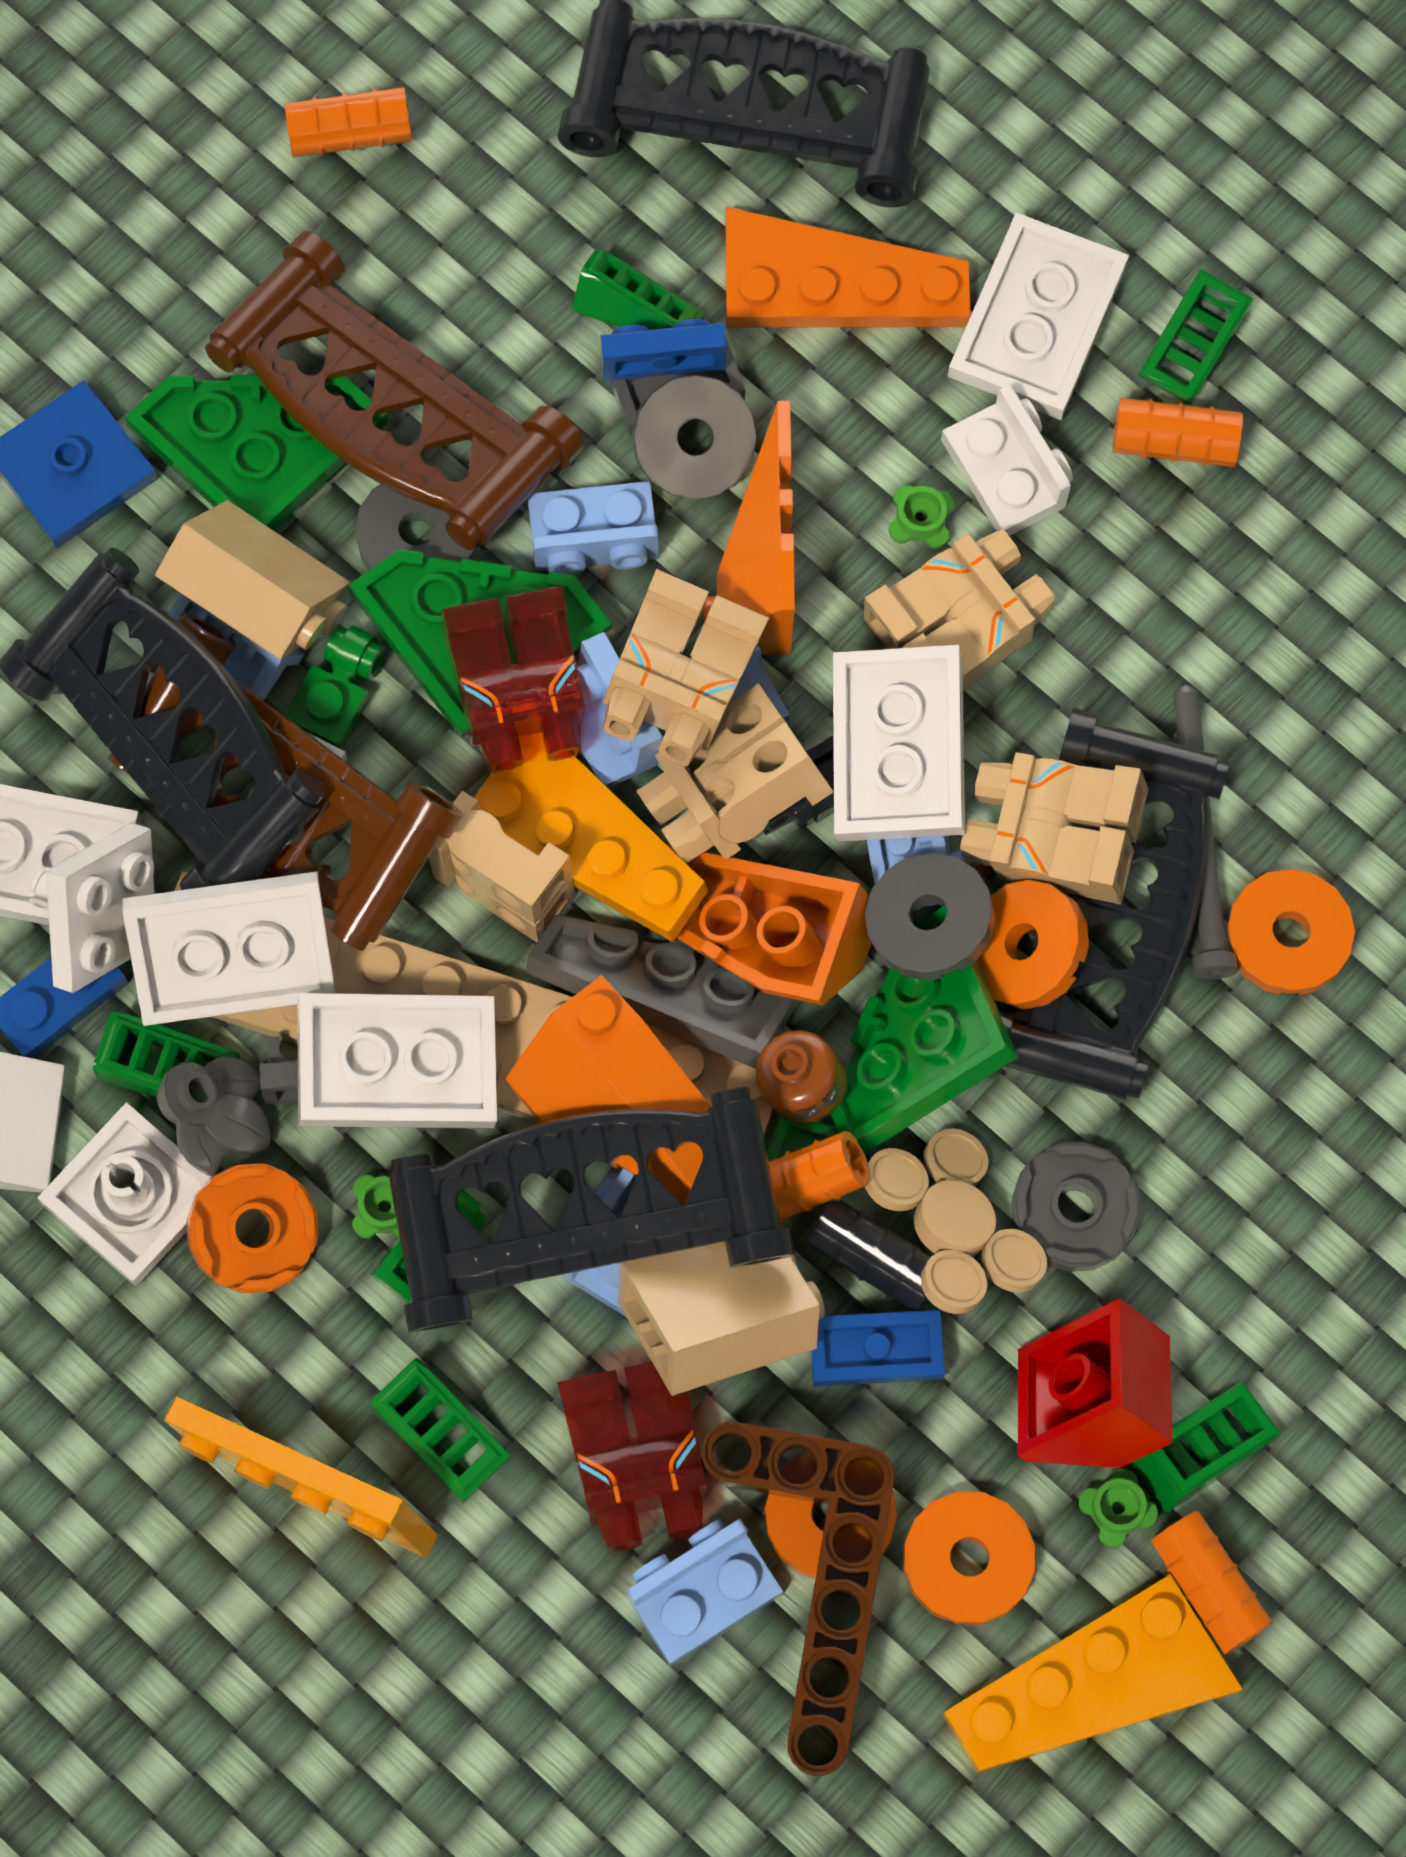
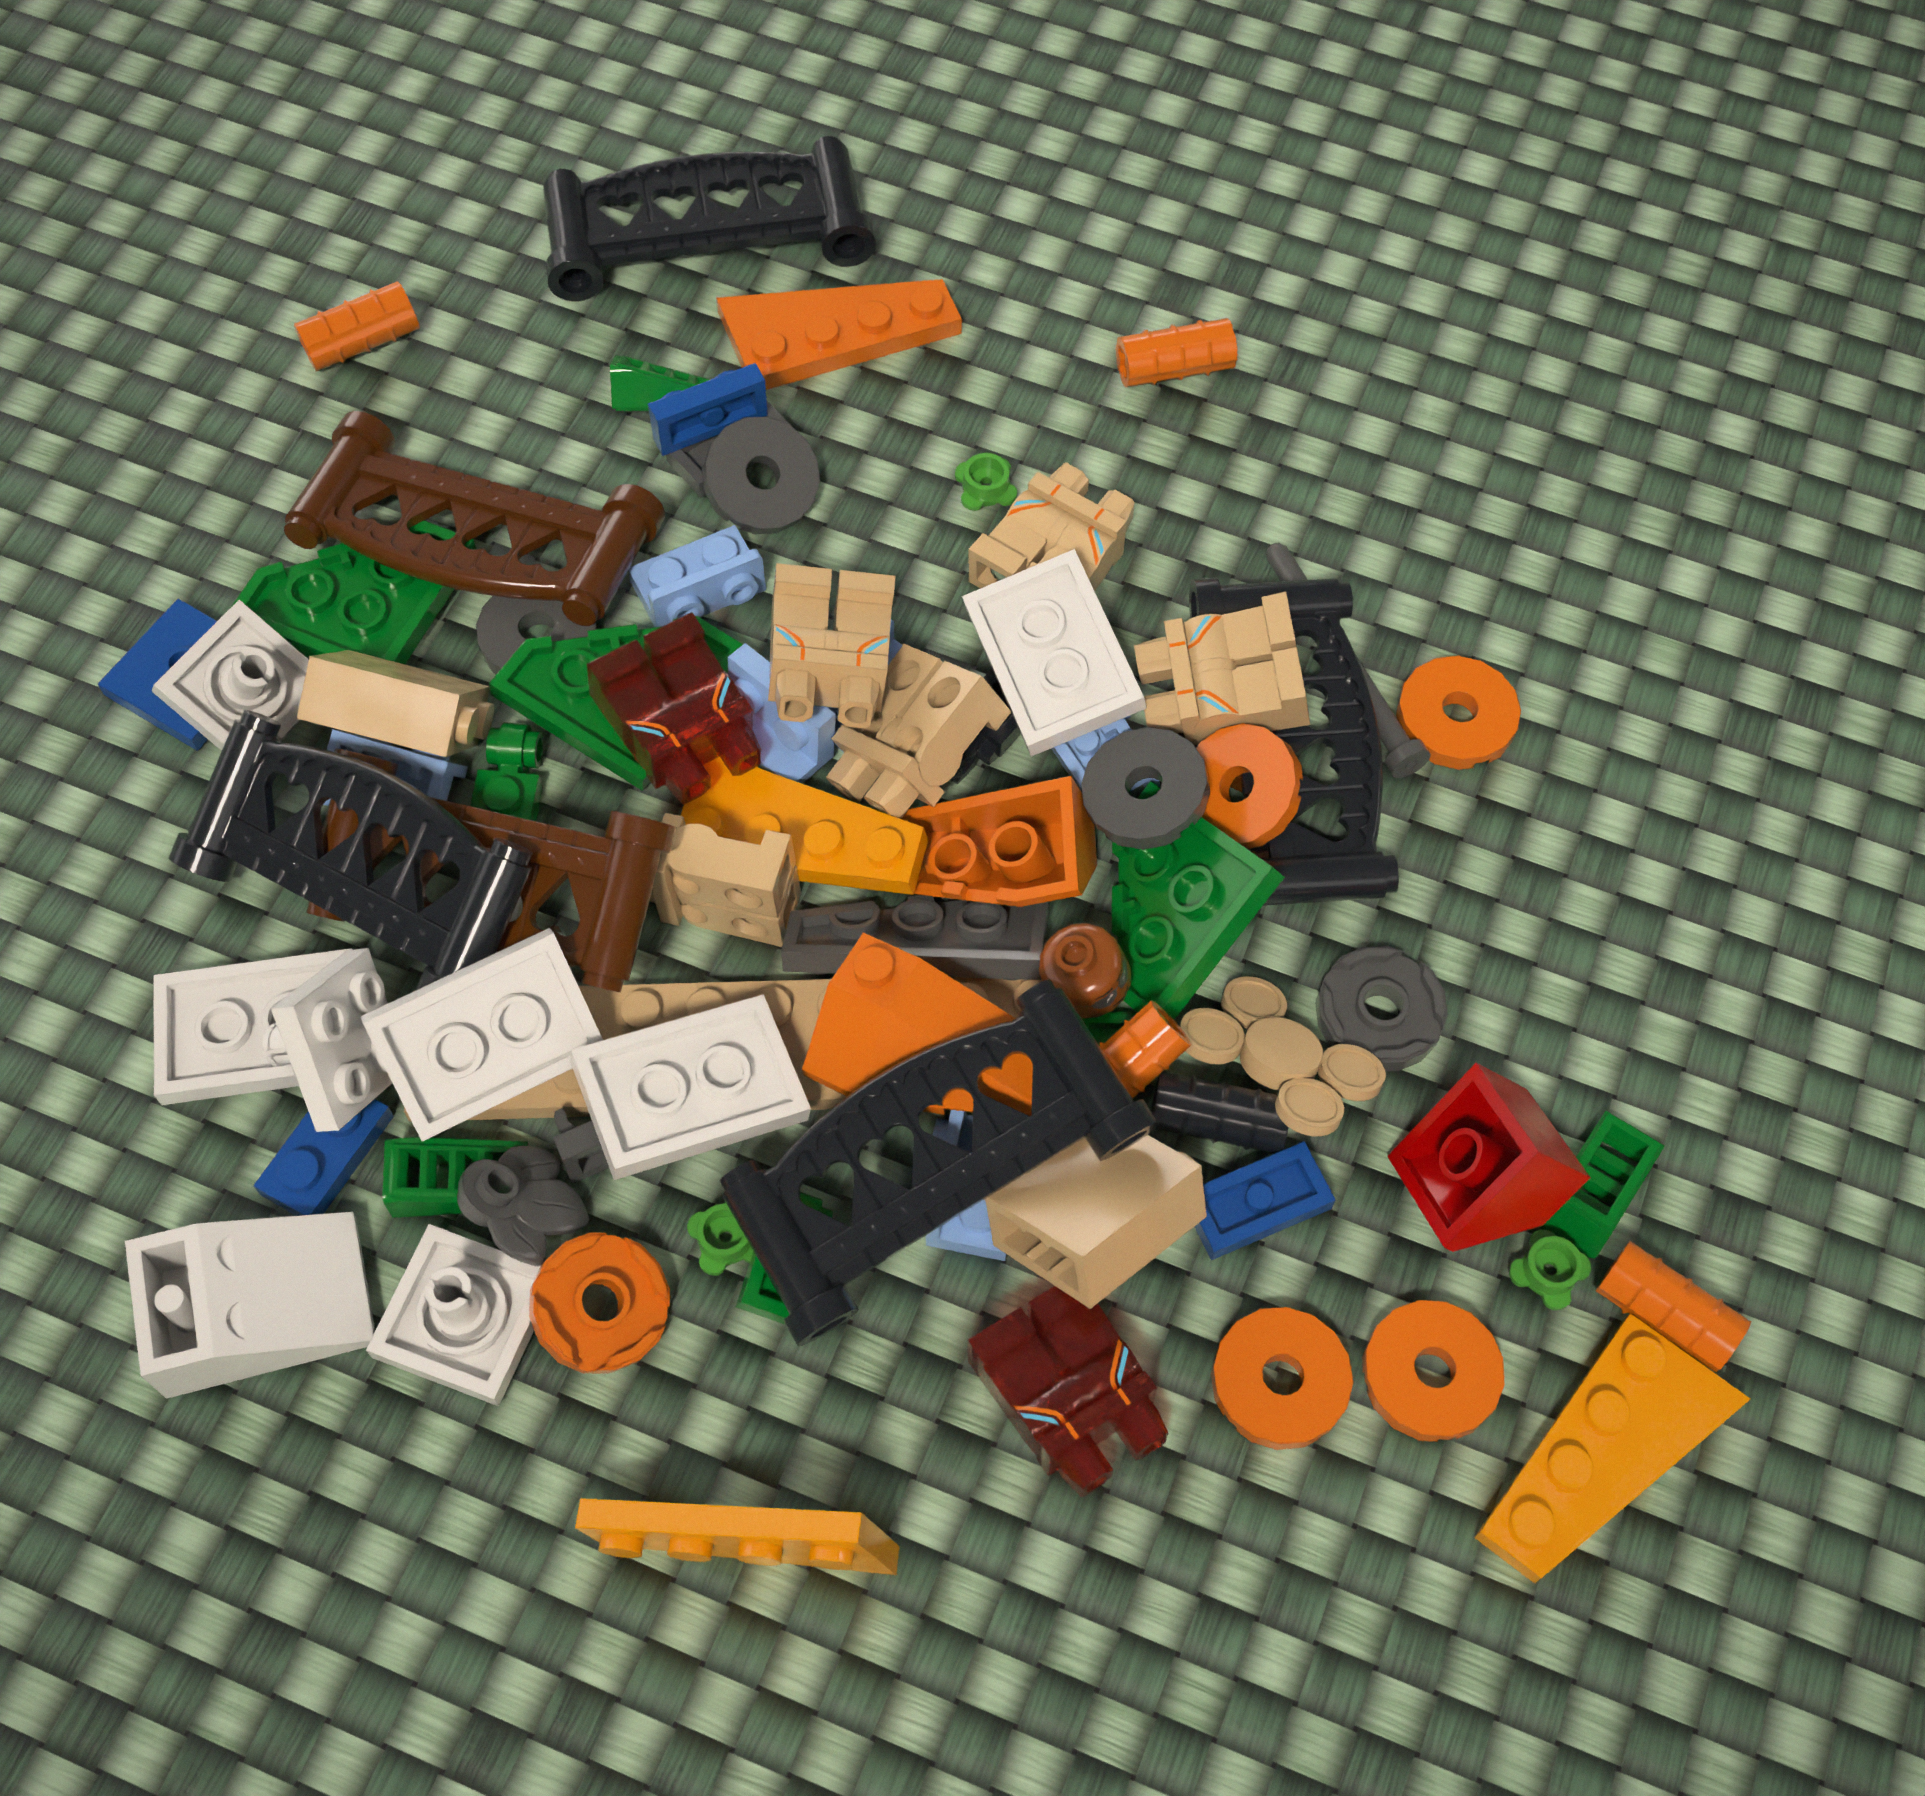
camera: 20 degrees left, 10 degrees down
green slope [370,1358,511,1504] -> none
light blue bracket [627,1519,783,1667] -> none
reddish brown beam [702,1422,894,1776] -> none
orange wedge [704,401,795,655] -> none
white bracket [941,385,1073,536] -> none
white plate [947,213,1129,420] -> none
green slope [1138,268,1253,406] -> none
none -> white plate [152,600,309,751]

